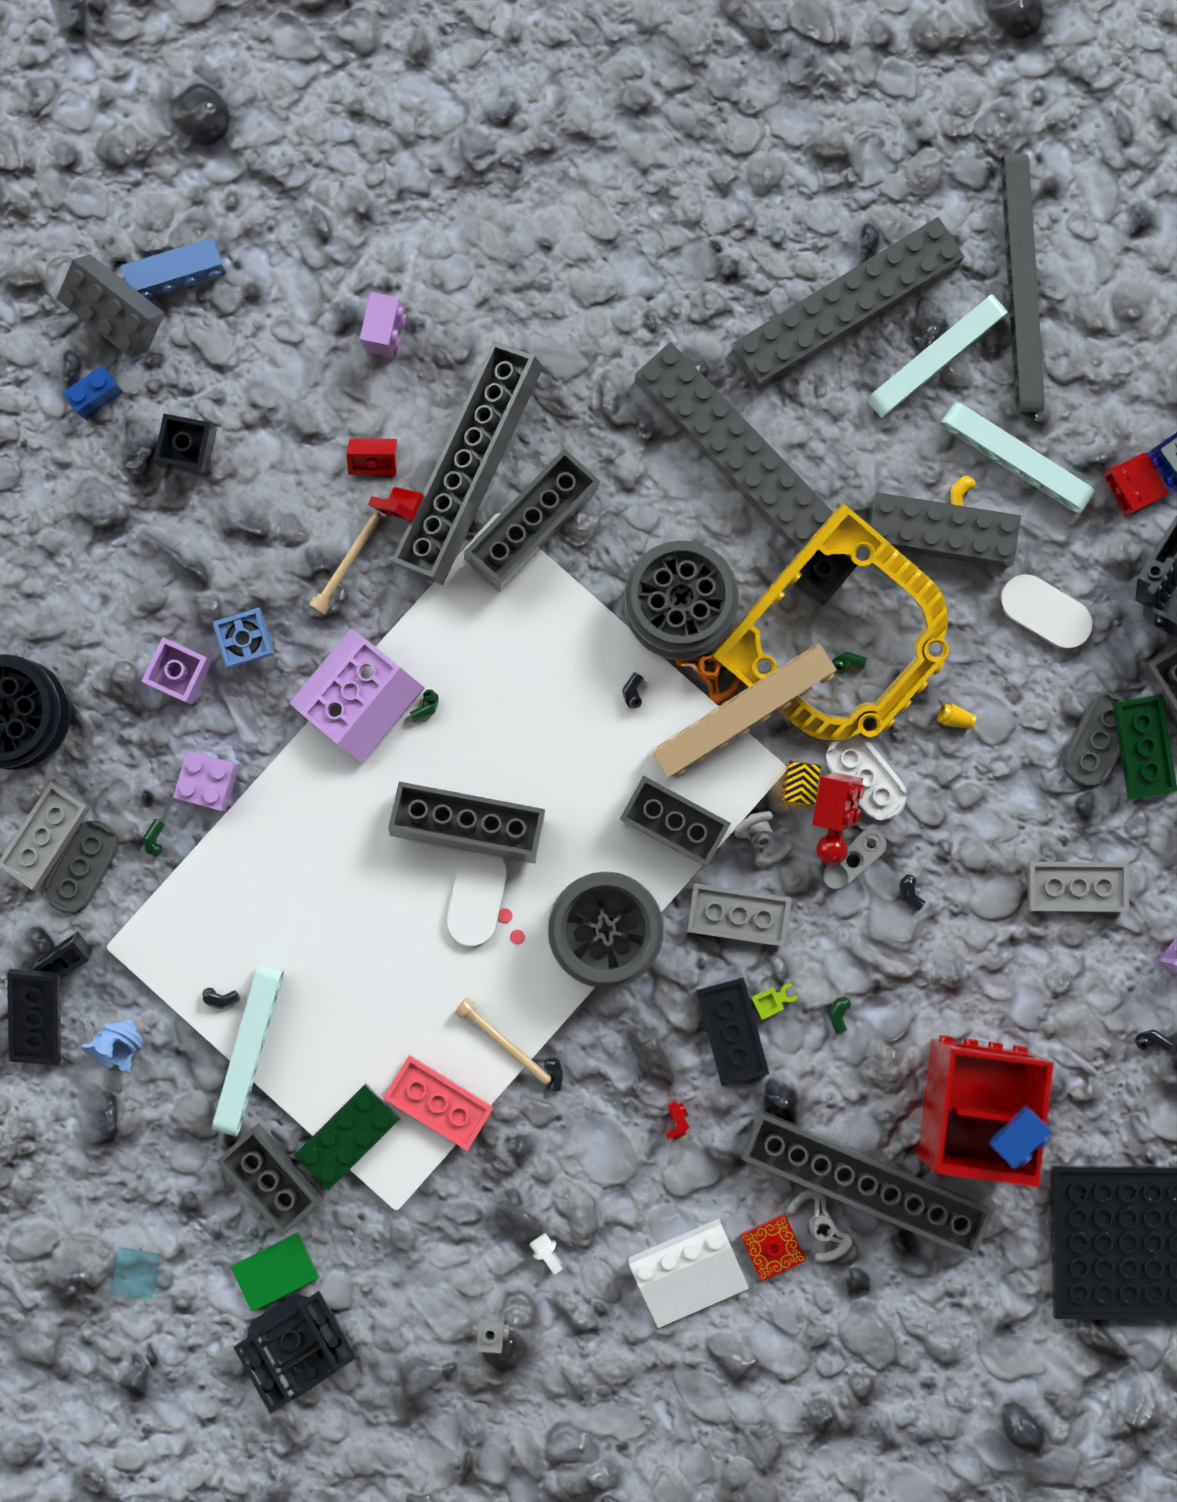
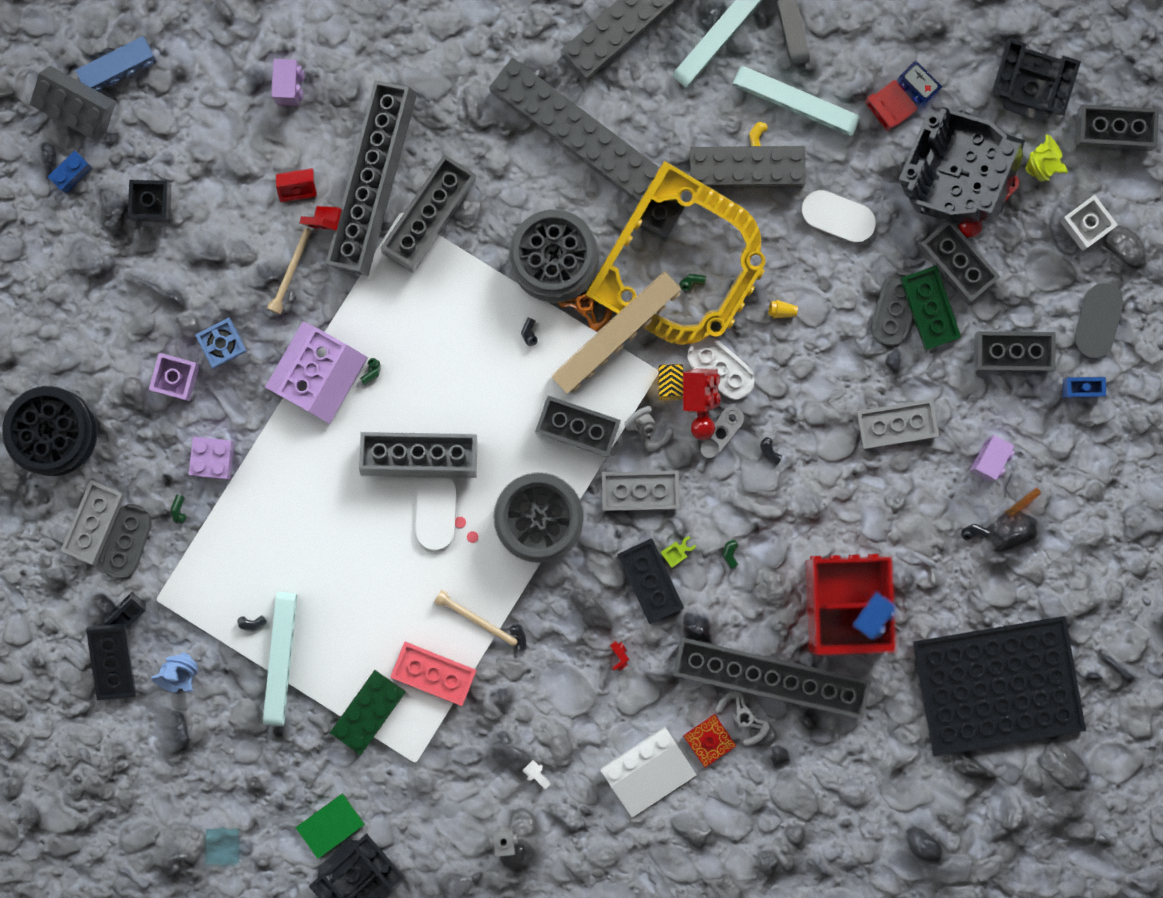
camera: 10 degrees left, 0 degrees up
dark grey brick [216,1123,324,1236] -> none

